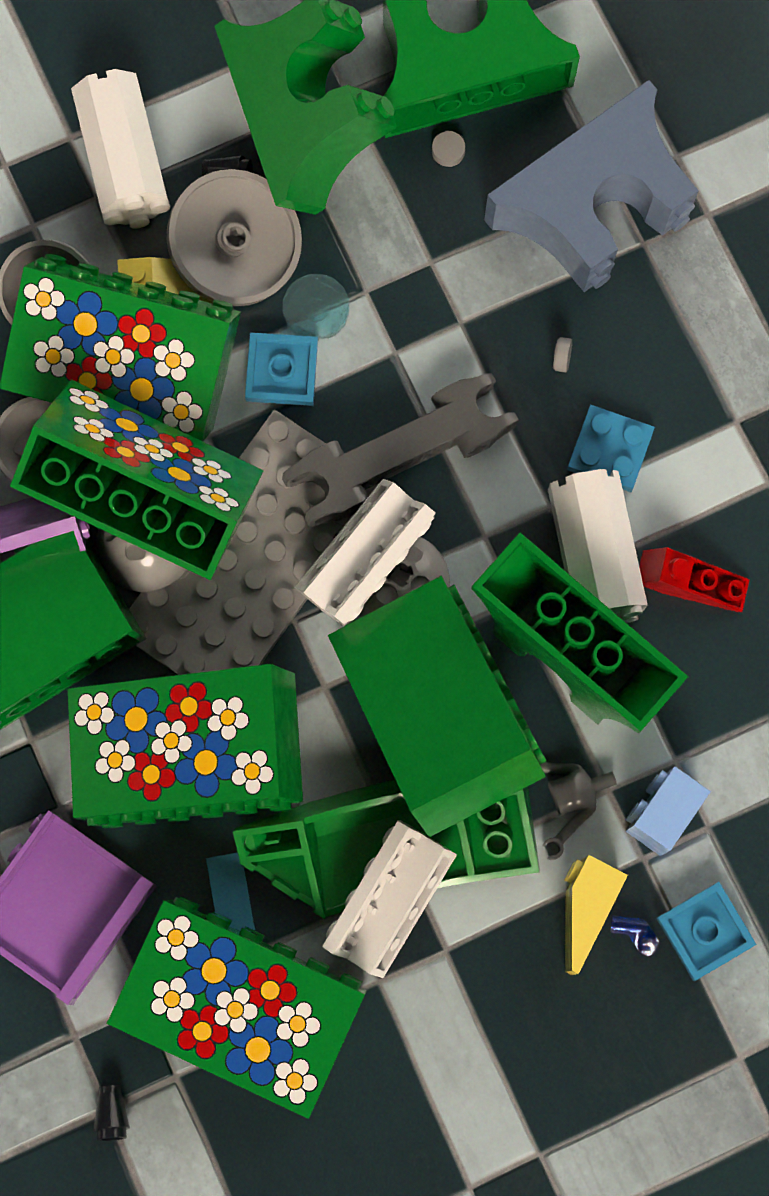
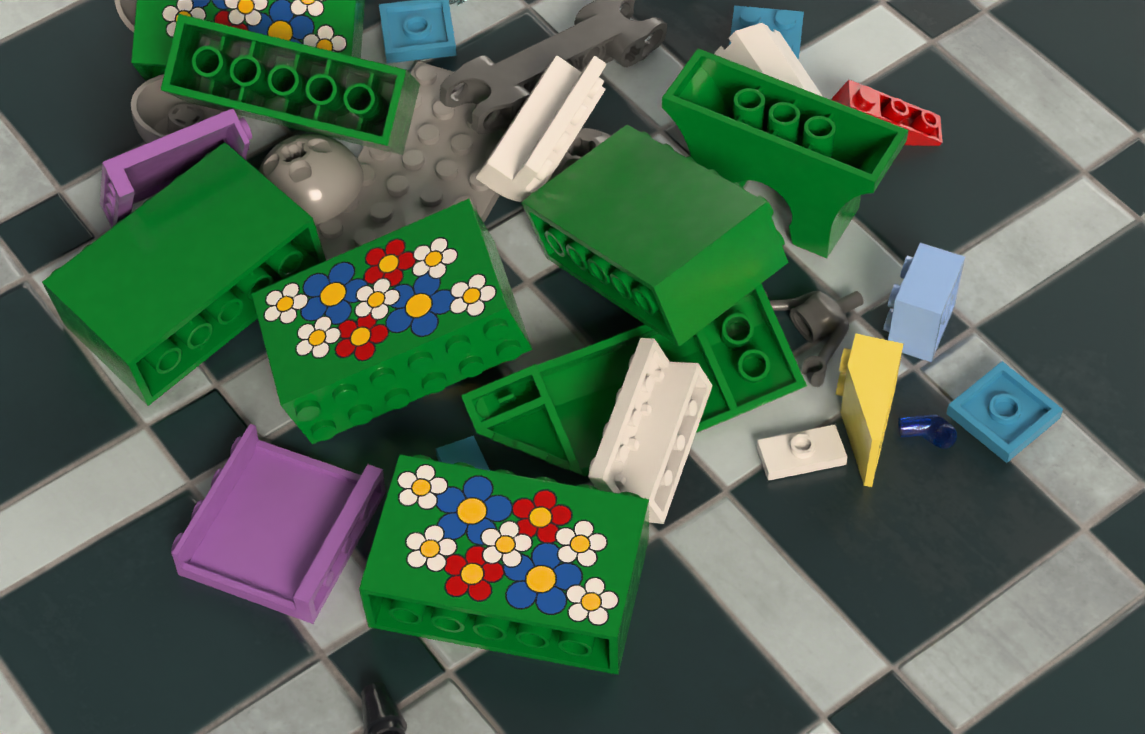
camera: 10 degrees left, 25 degrees down
none -> white plate [757,425,847,481]

